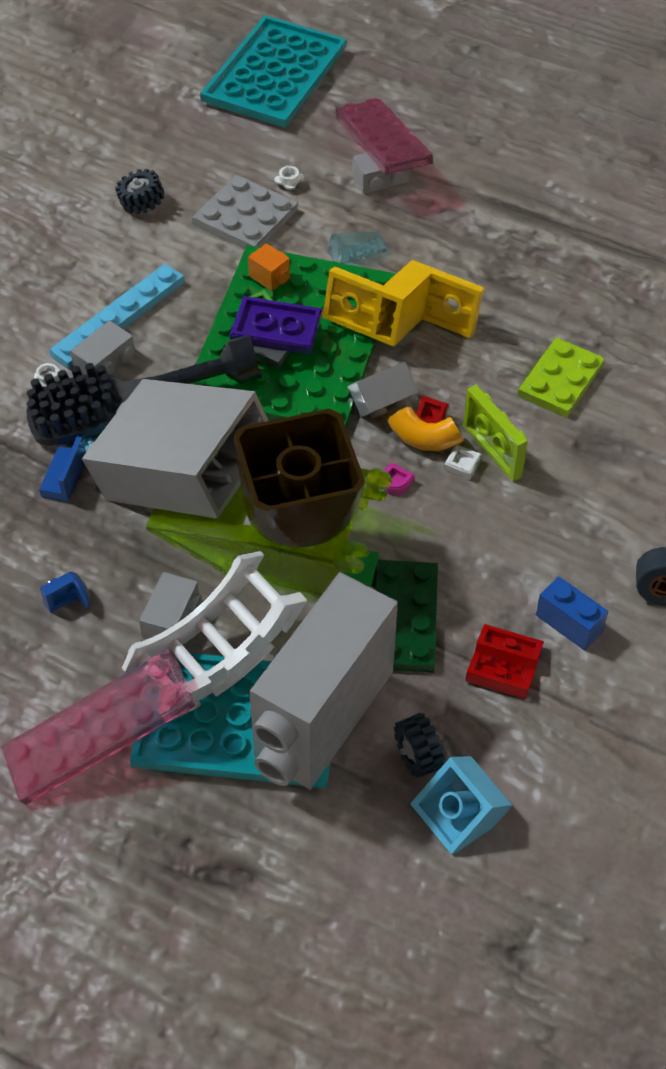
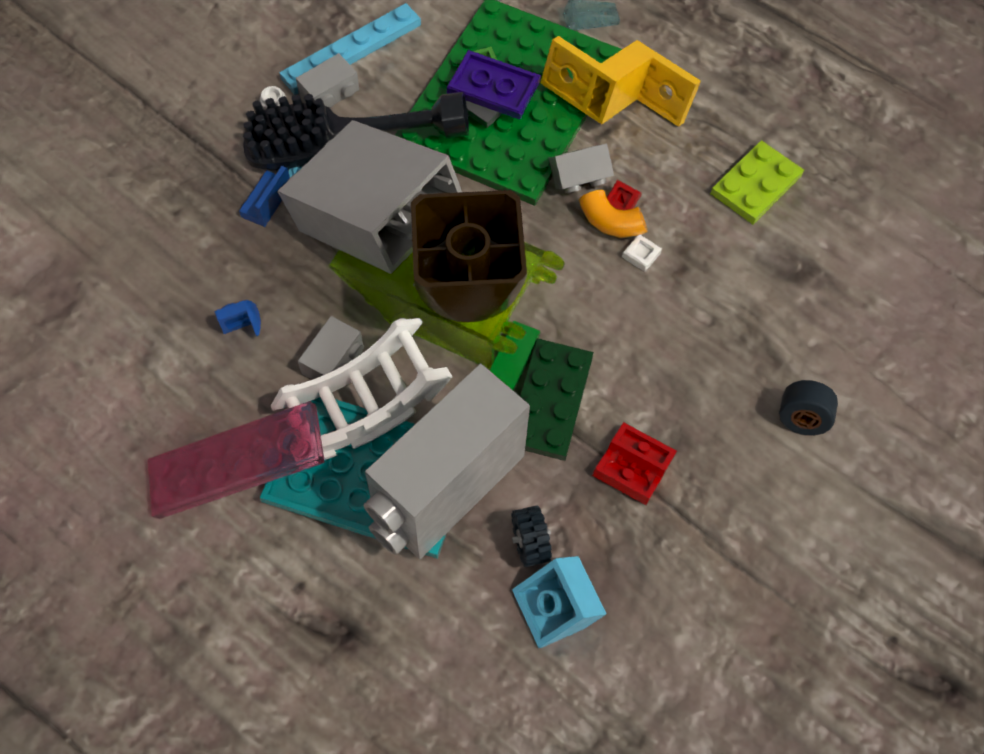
camera: 10 degrees right, 10 degrees up
orange brick [248,243,290,291] -> none
dark pink tile [380,462,415,495] -> none
lime plate [463,384,528,482] -> none
blue brick [536,576,609,651] -> none

